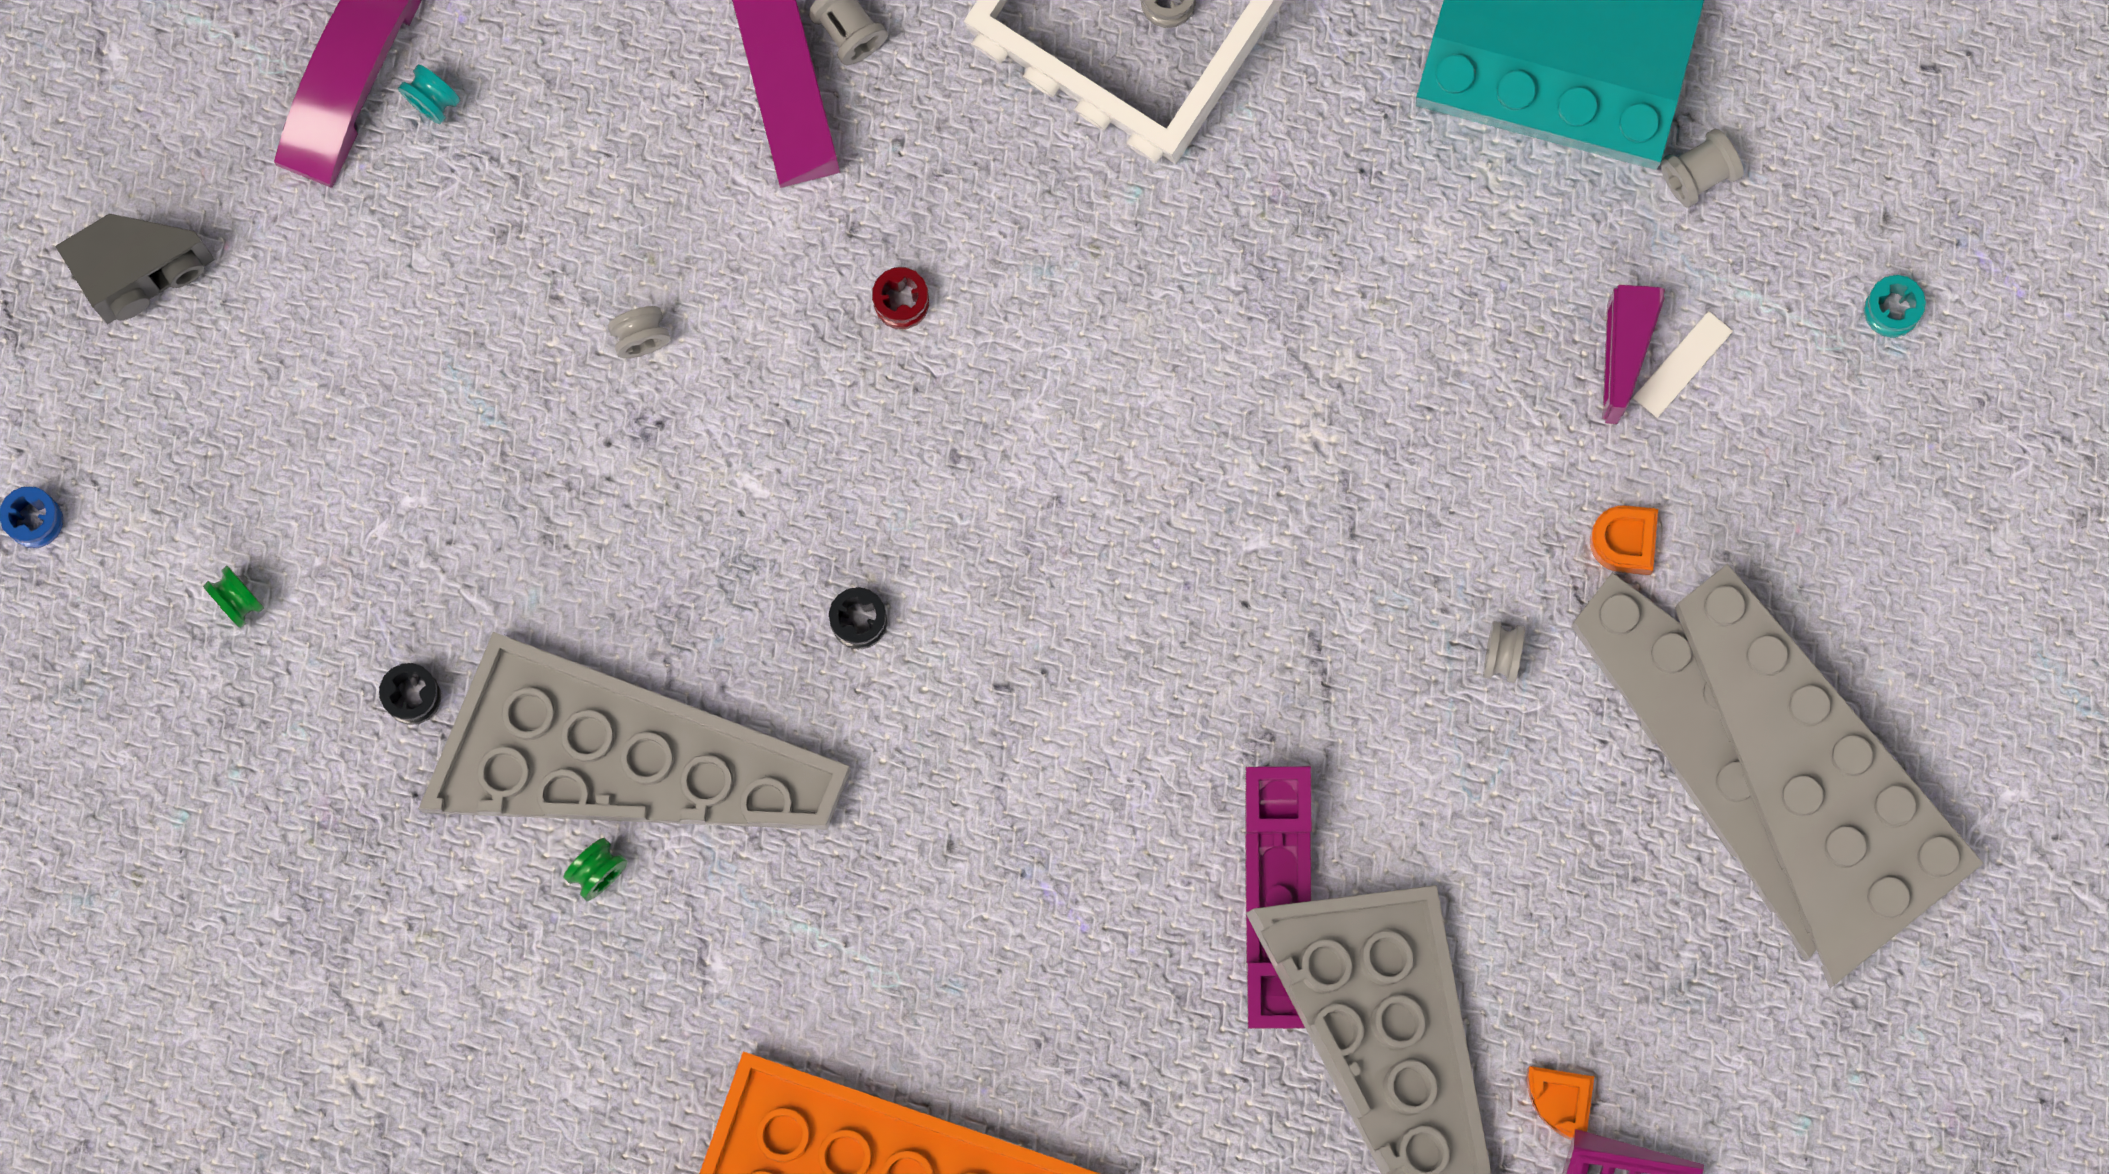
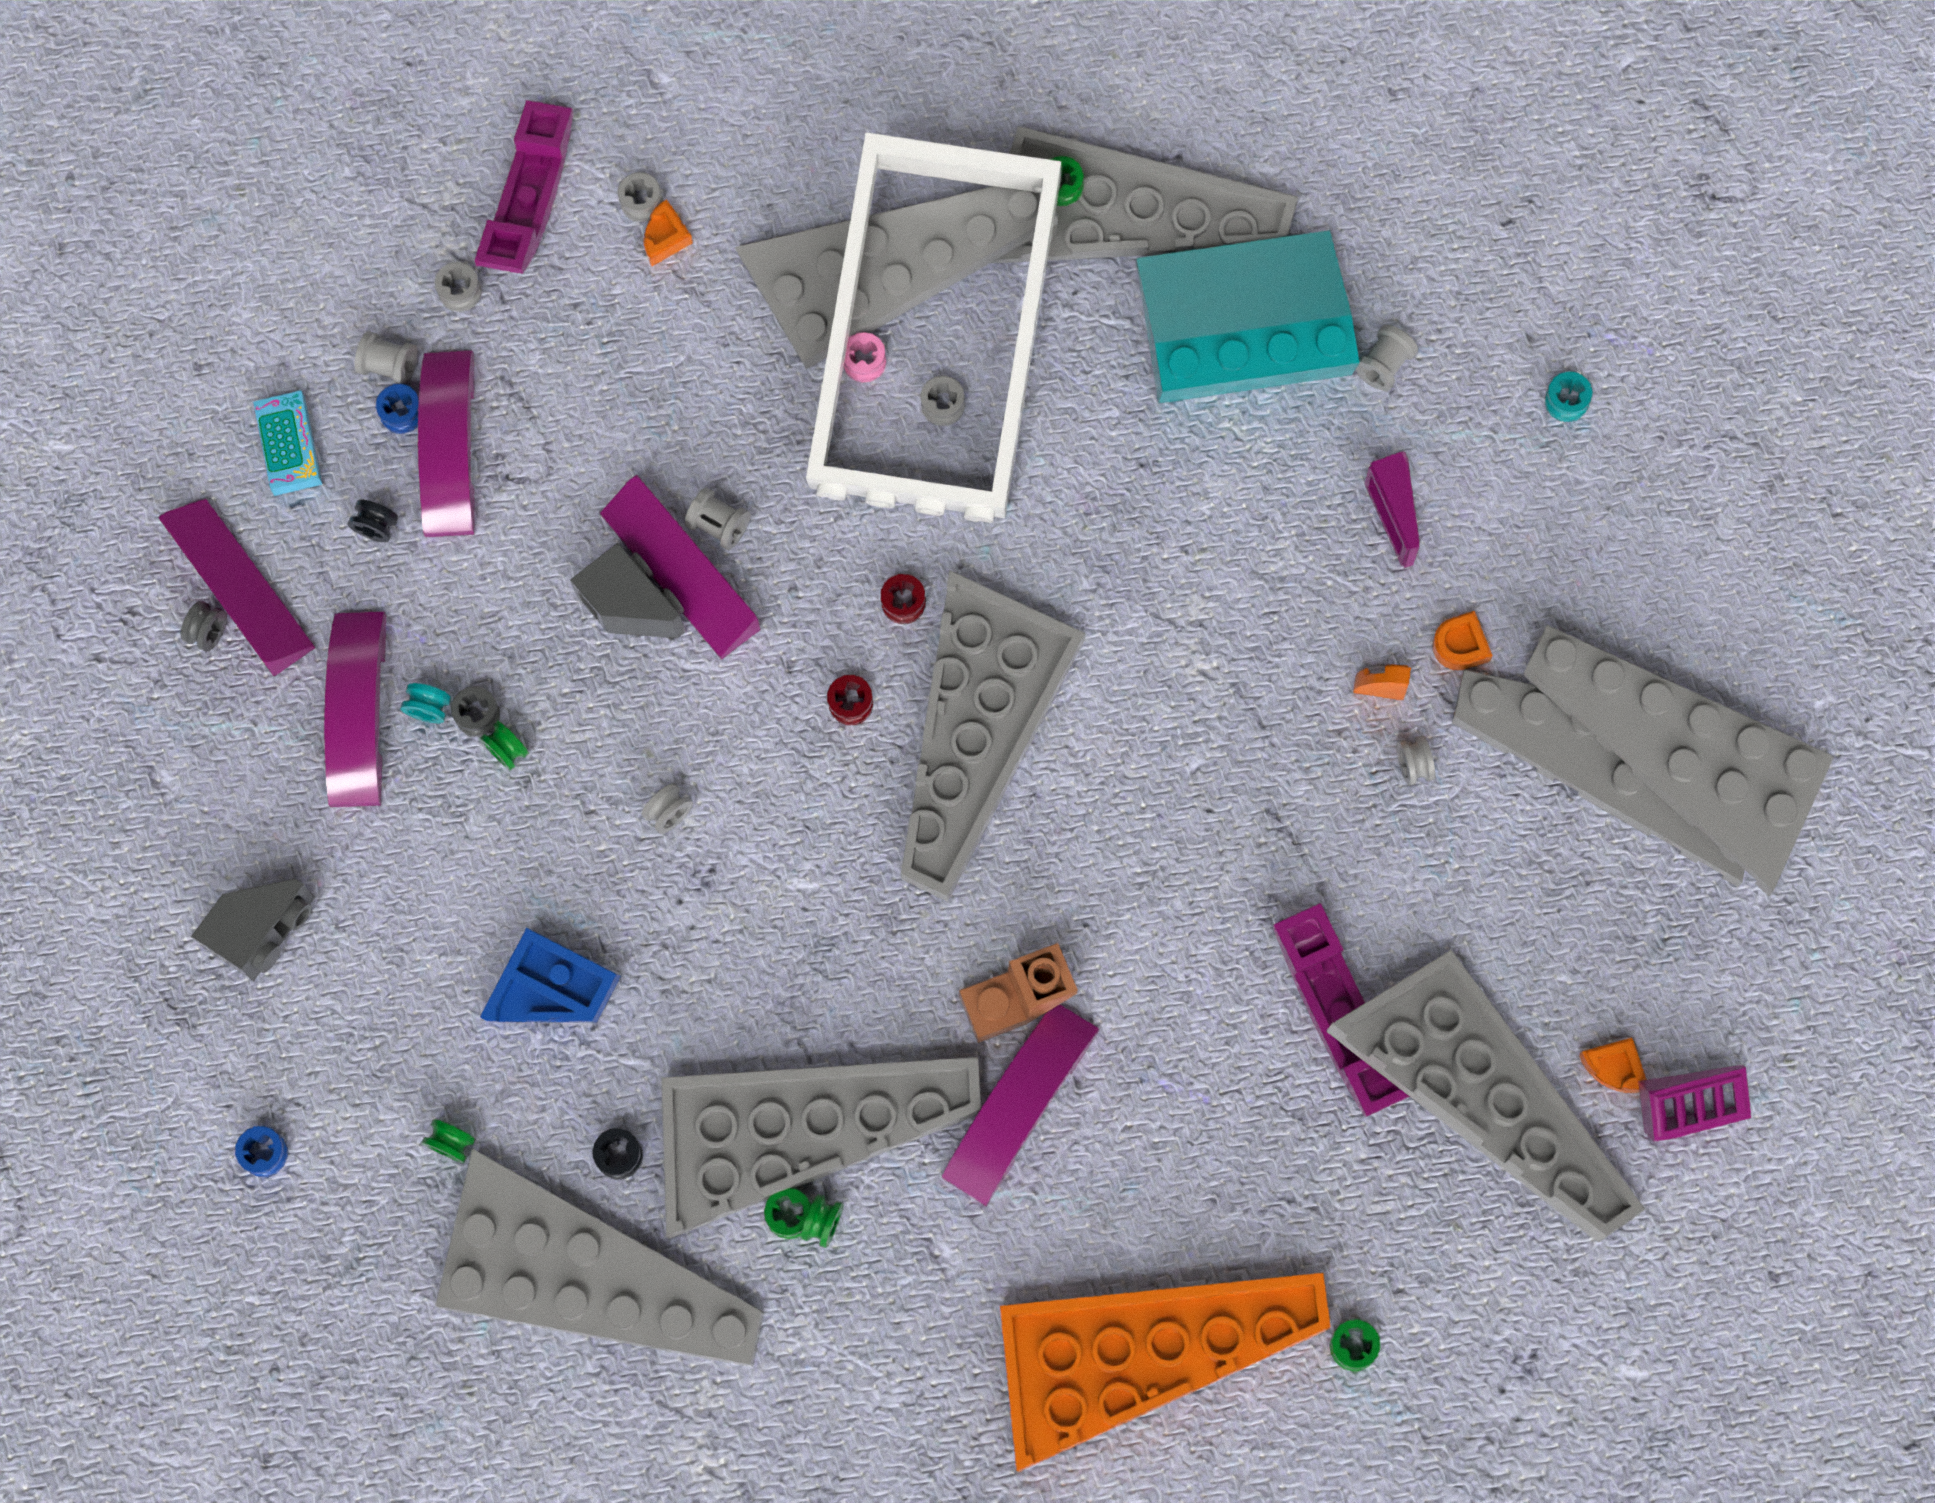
camera: 25 degrees left, 5 degrees down
black bush [829,587,888,650] -> none
white sticker [1633,311,1733,418] -> none
none -> light grey wing [435,1149,764,1367]
none -> dark grey bush [451,686,500,737]
none -> green bush [479,721,529,771]
none -> blue wing [480,928,621,1023]
none -> dark grey slope [570,543,685,638]
none -> green bush [764,1188,811,1240]
none -> dark red bush [880,574,926,624]
none -> light grey wing [901,570,1085,902]
none -> magenta slope [941,1004,1100,1206]
none -> nougat slope [959,943,1078,1043]
none -> orange tile [1353,664,1411,701]

